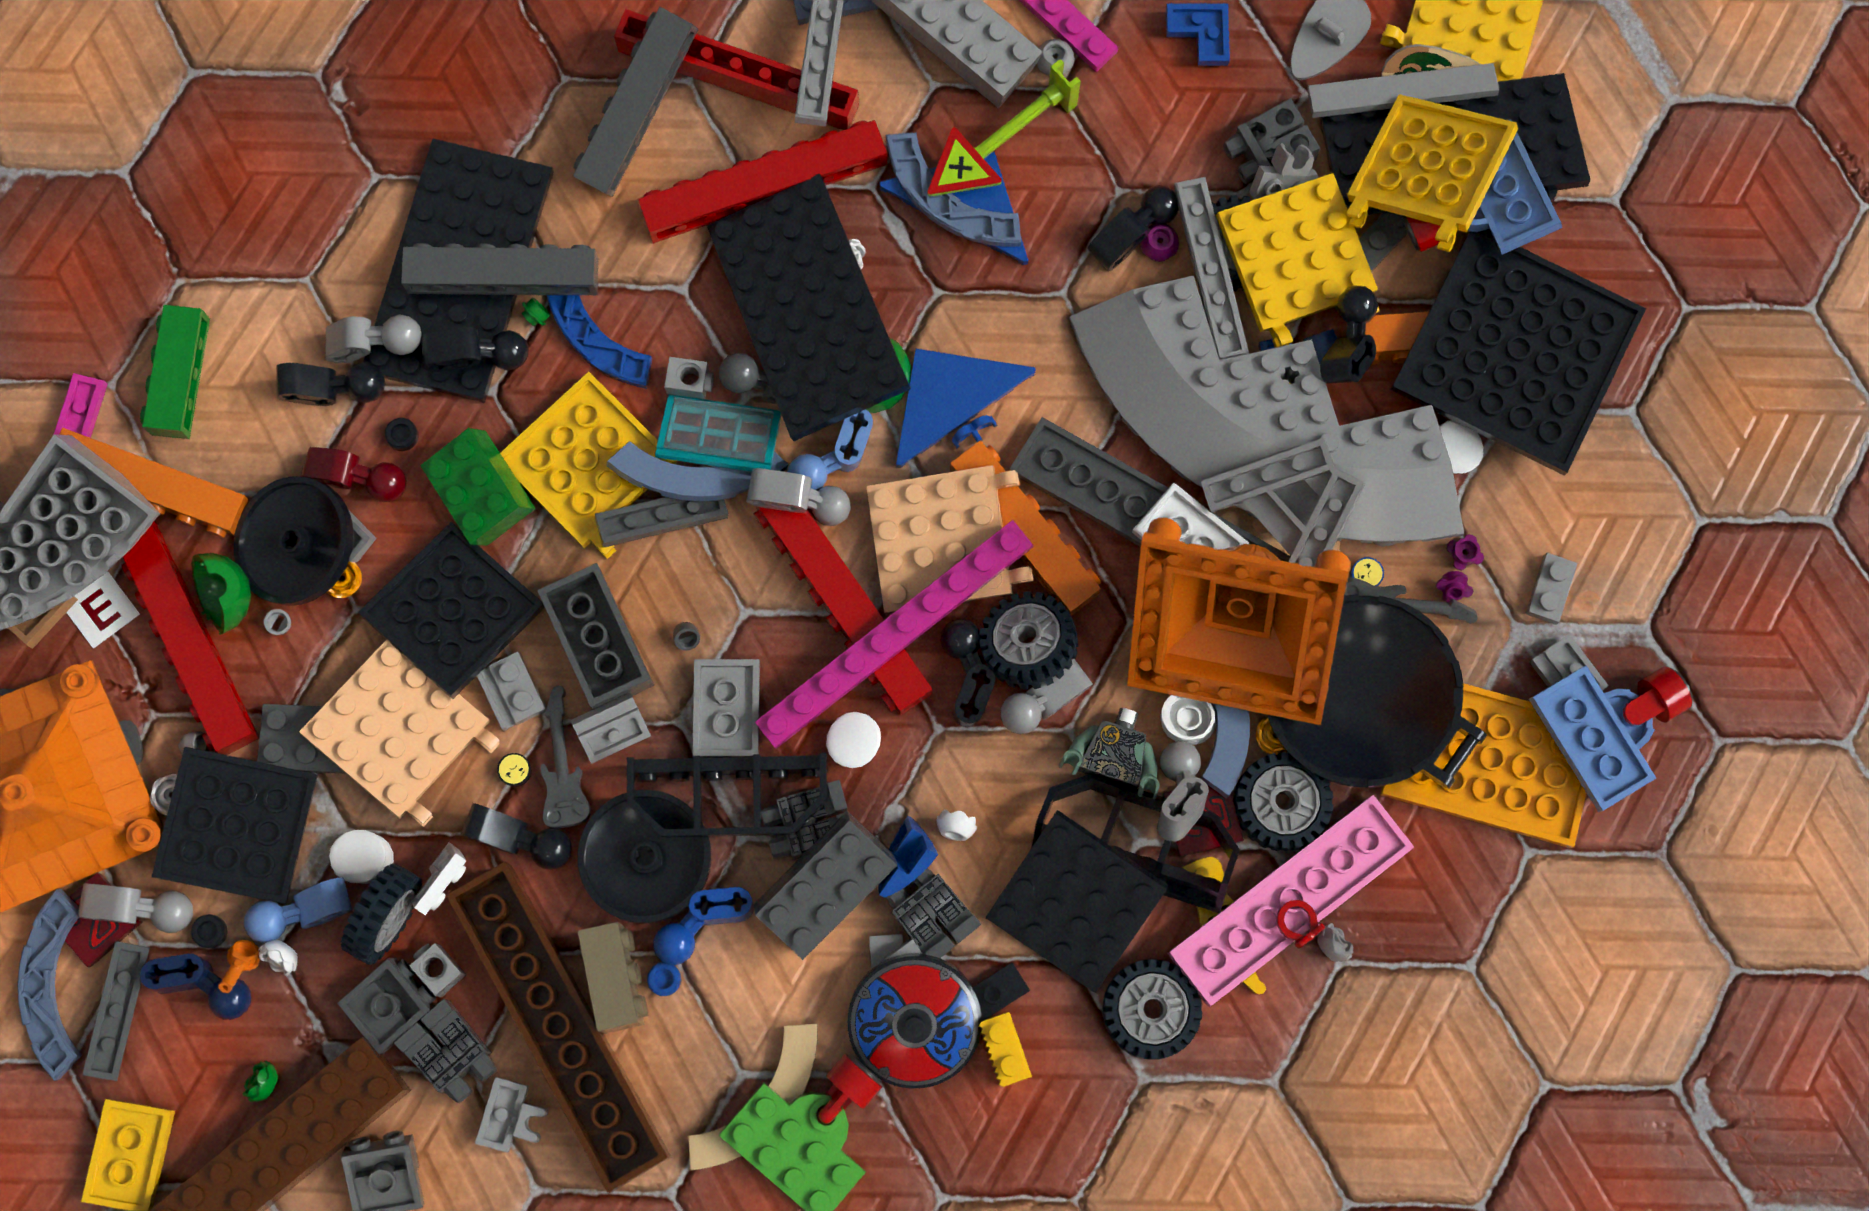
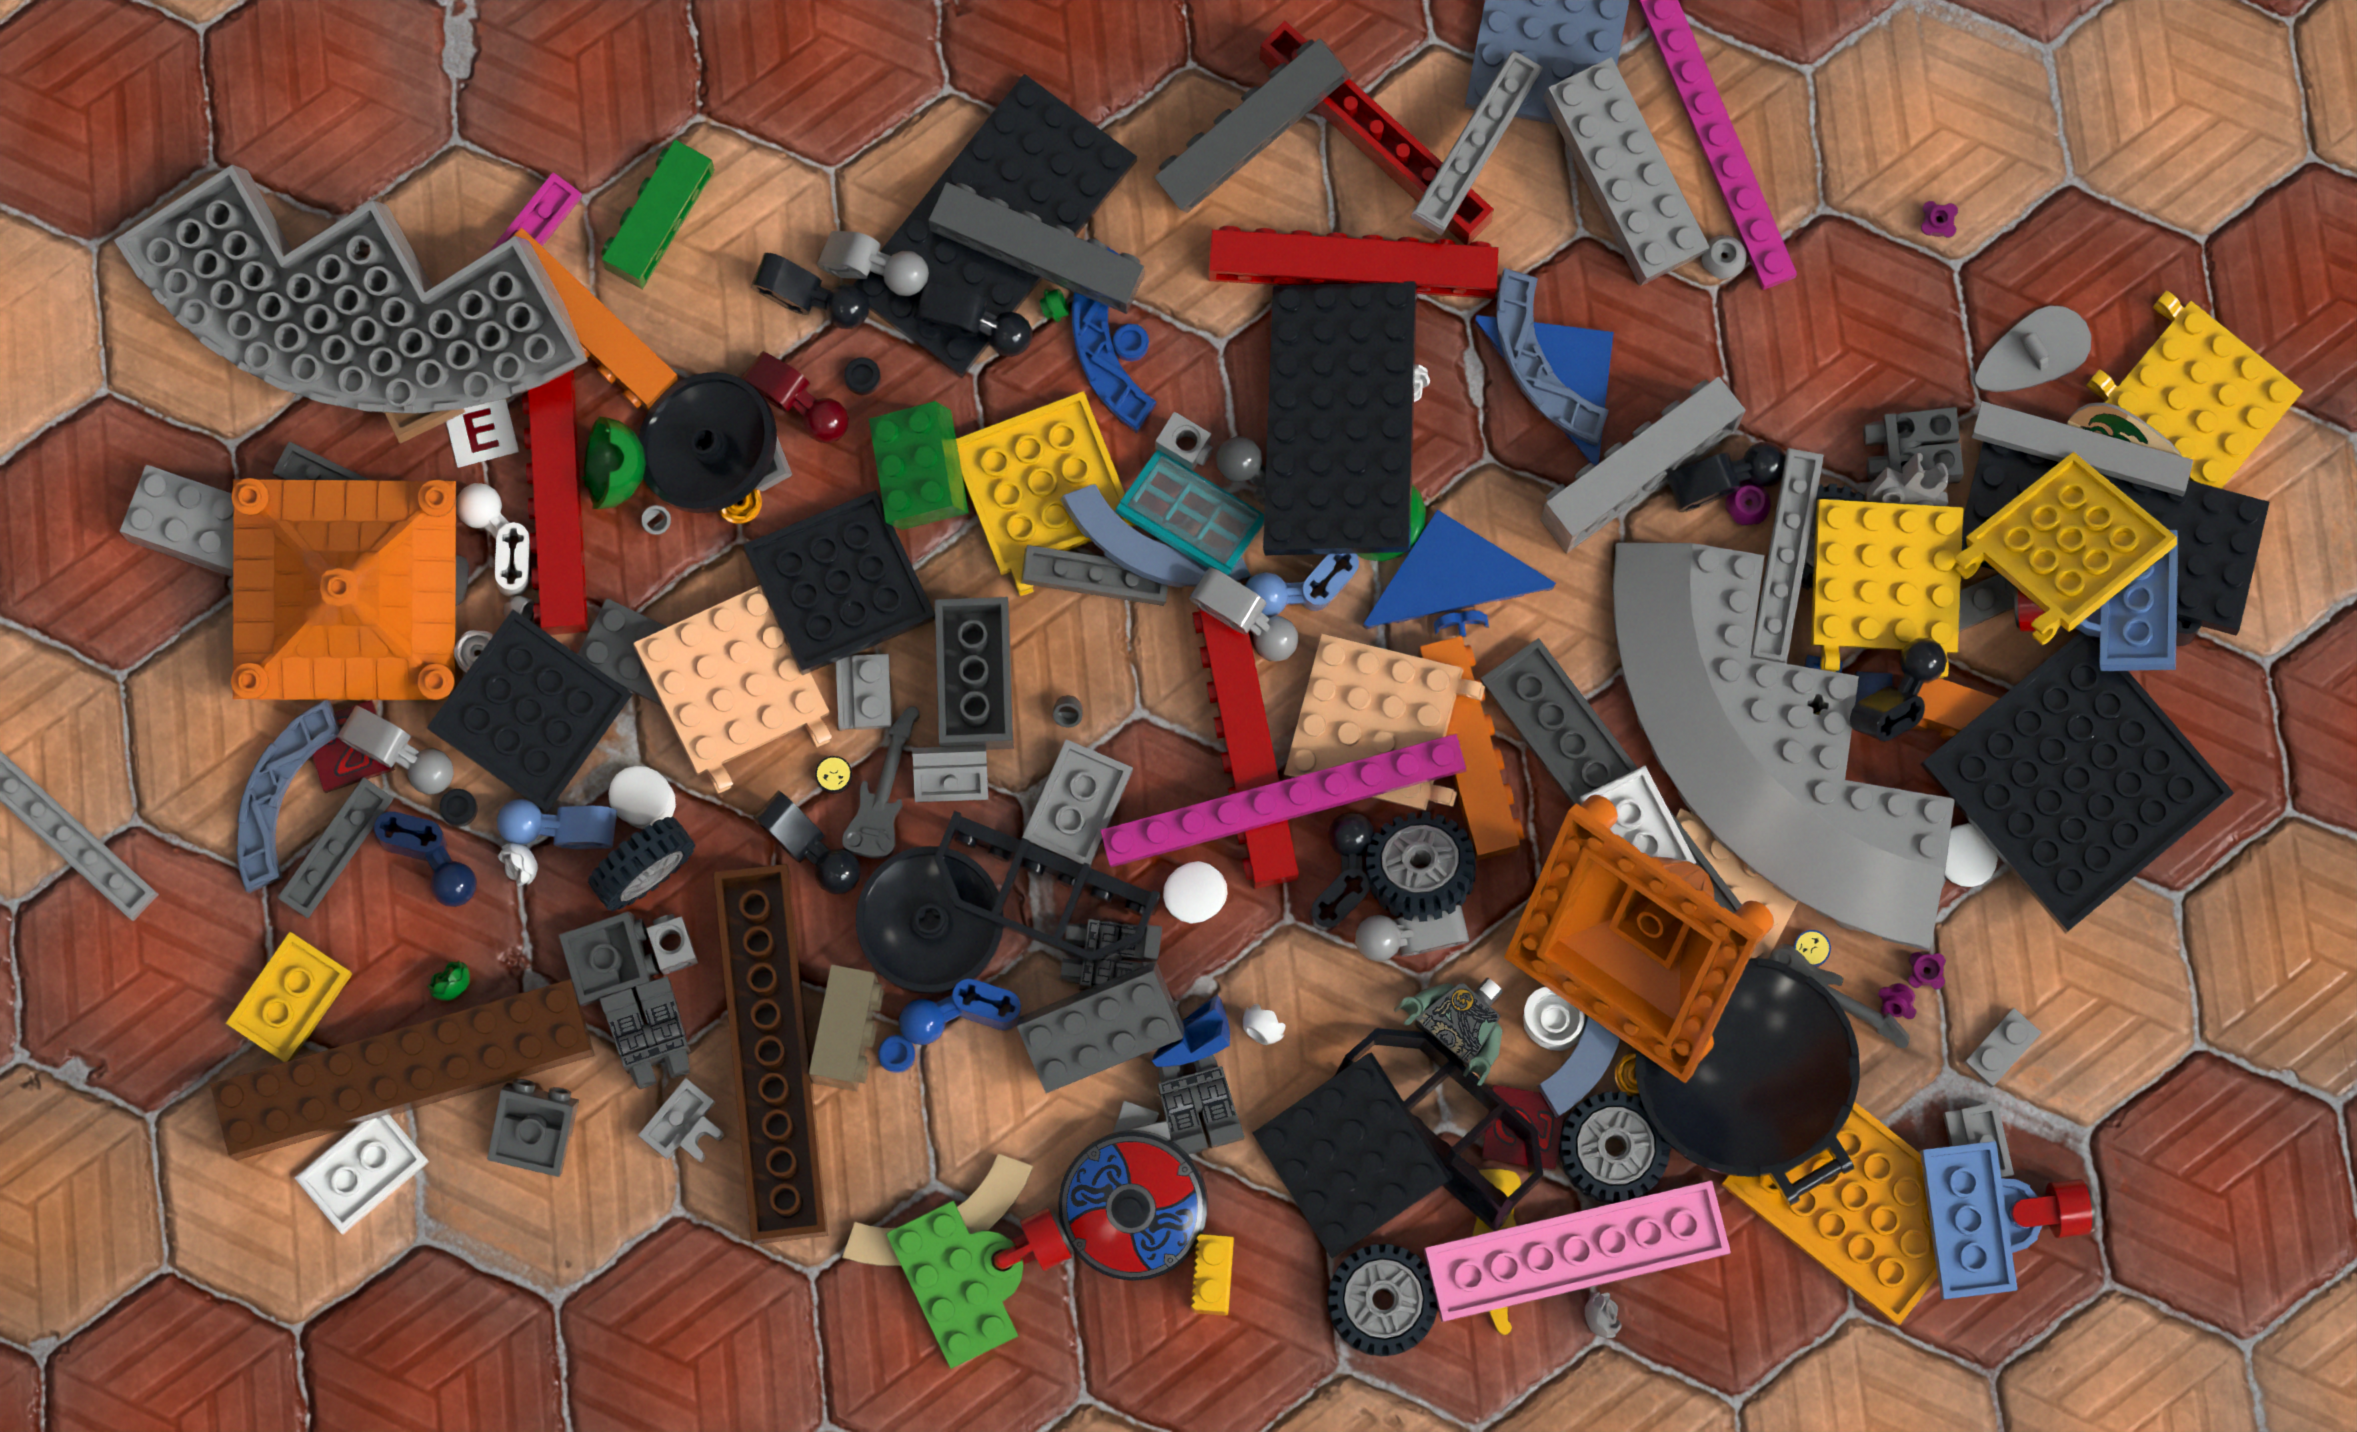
camera: 25 degrees right, 0 degrees up
orange plate [218,940,260,993] -> none
white plate [411,842,467,915] -> none
lime piece [927,59,1081,197] -> none
black plate [973,962,1030,1021] -> none
light grey beam [1157,741,1209,841] -> none
blue plate [1166,3,1230,66] -> none
light grey plate [1200,438,1365,567] -> none
red piece [1276,900,1325,949] -> none
none -> white beam [456,483,531,598]
none -> blue tile [1113,323,1149,362]
none -> light grey brick [1540,376,1746,554]

